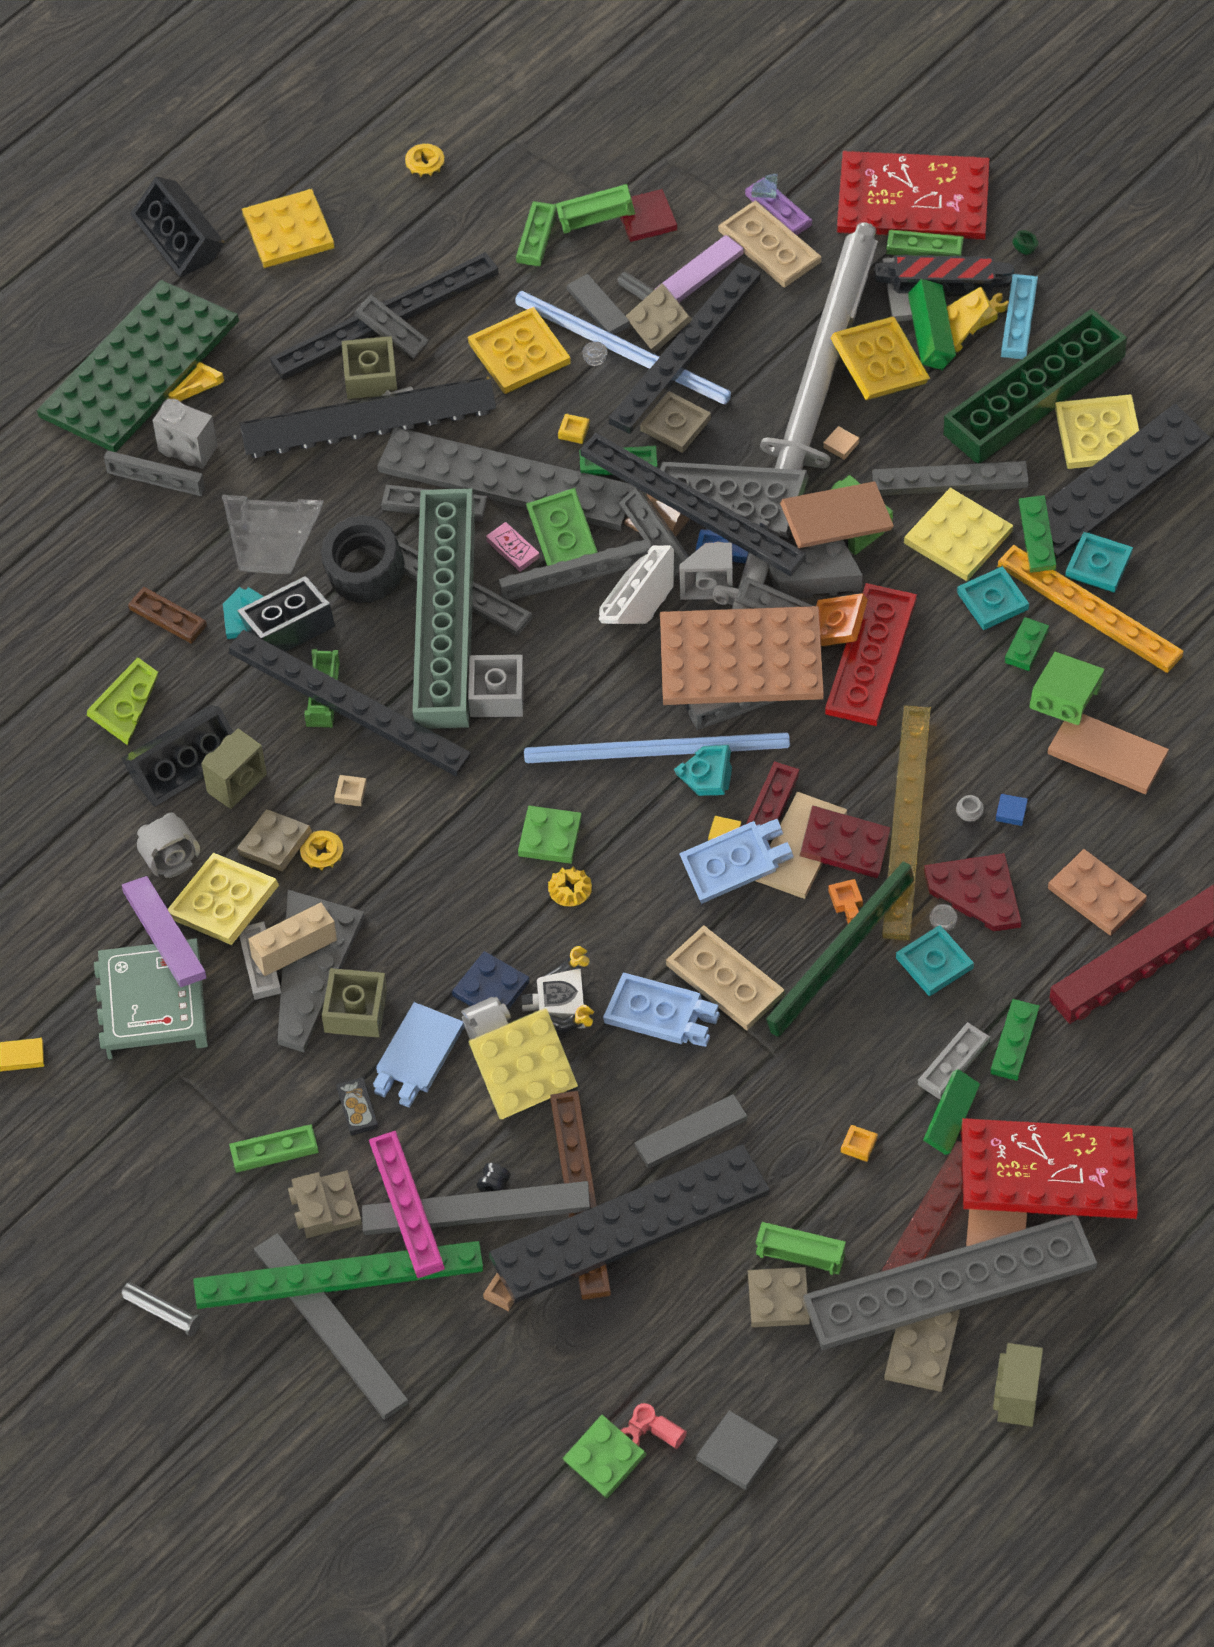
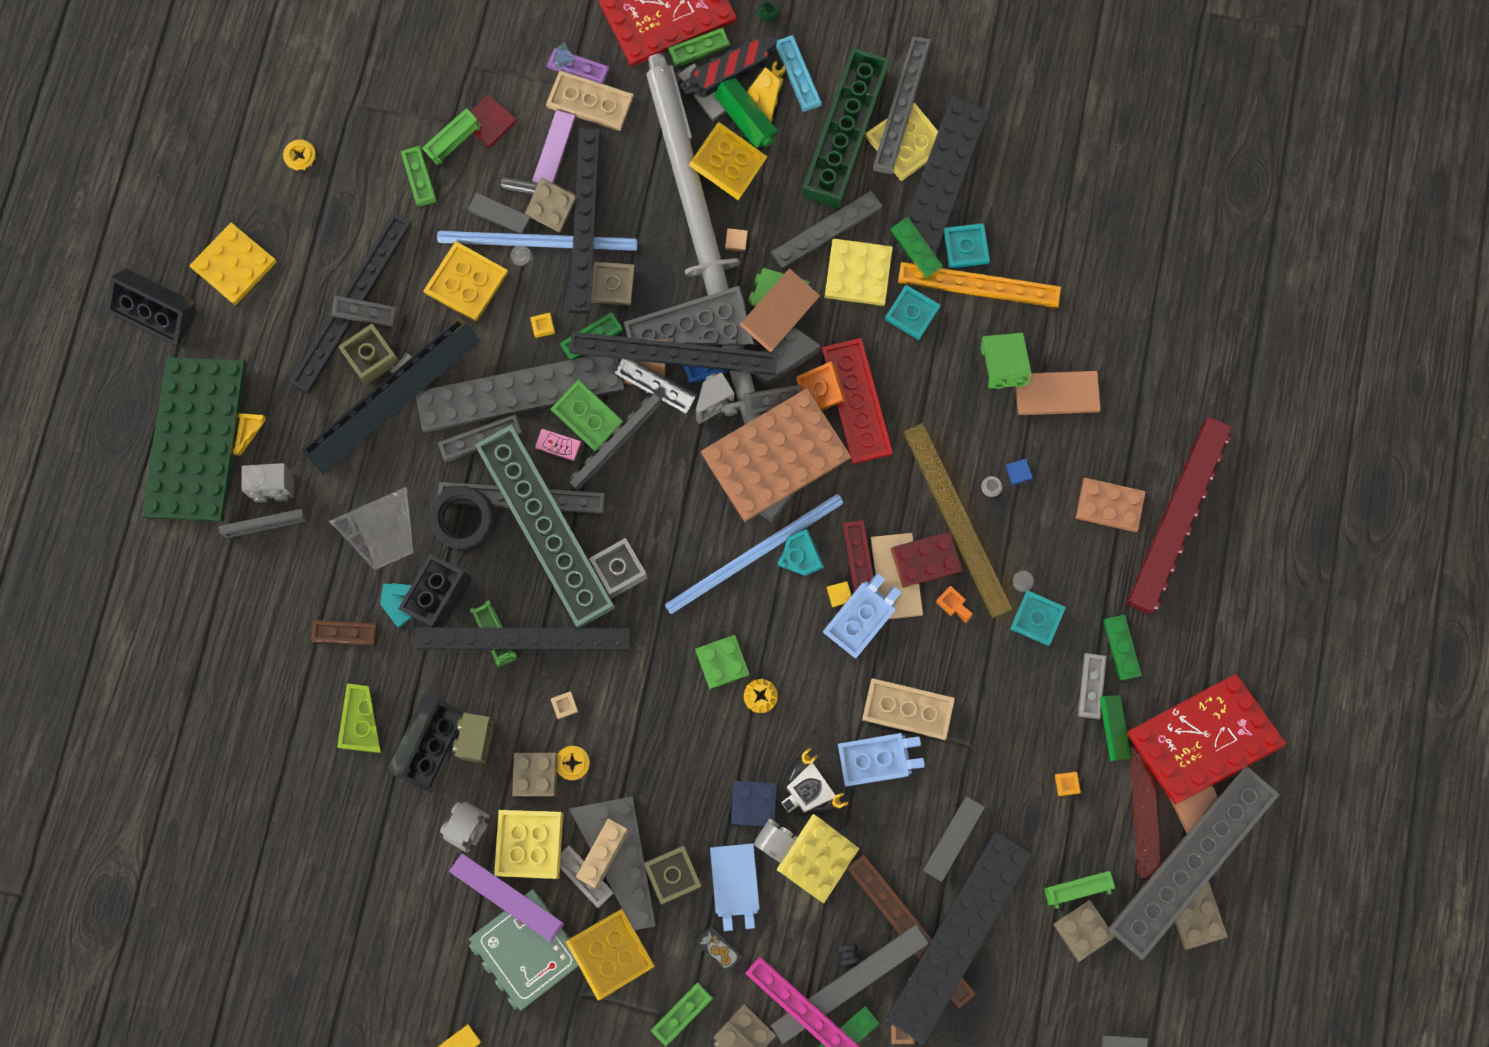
camera: 35 degrees left, 20 degrees up
white wedge [599,546,674,624] -> none
dark green tile [767,861,914,1037] -> none
dark red plate [924,853,1021,932] -> none
olive brick [993,1343,1043,1427] -> none
green plate [1005,617,1049,671] -> none
none -> yellow plate [566,909,655,1001]
none -> dark grey tile [873,36,932,174]

